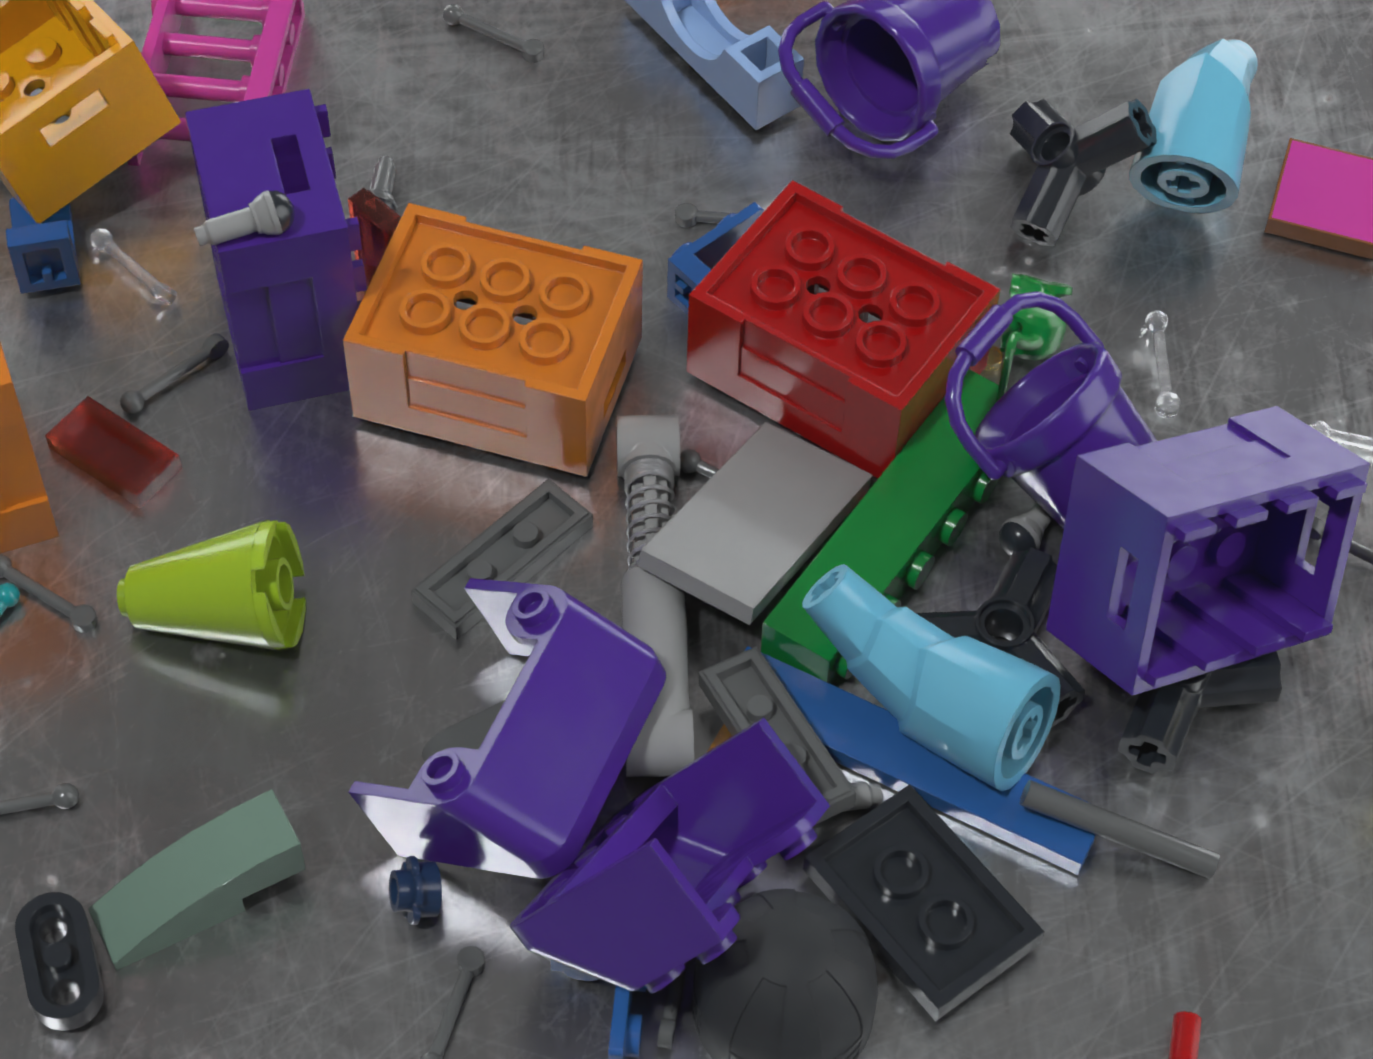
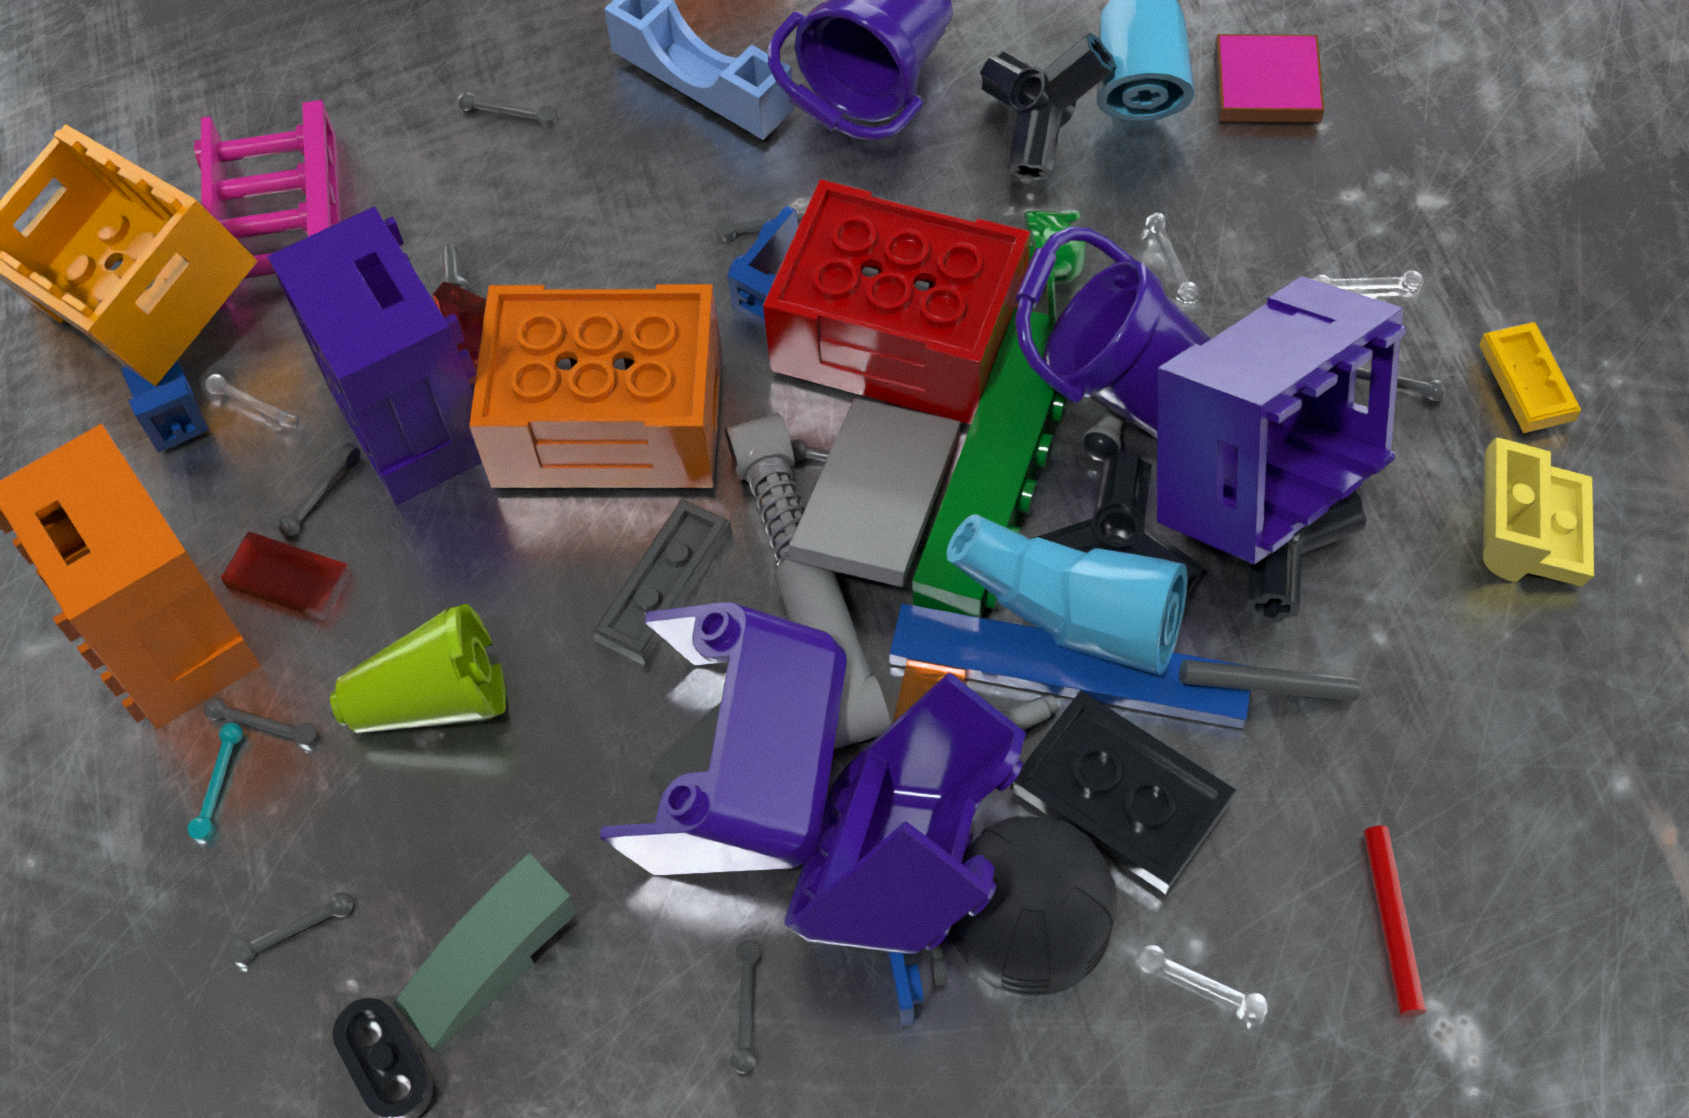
camera: 10 degrees left, 5 degrees up
light grey piece [193,190,295,246] -> none
dark blue plate [389,856,442,925] -> none
dark grey tile [698,646,856,824] -> none

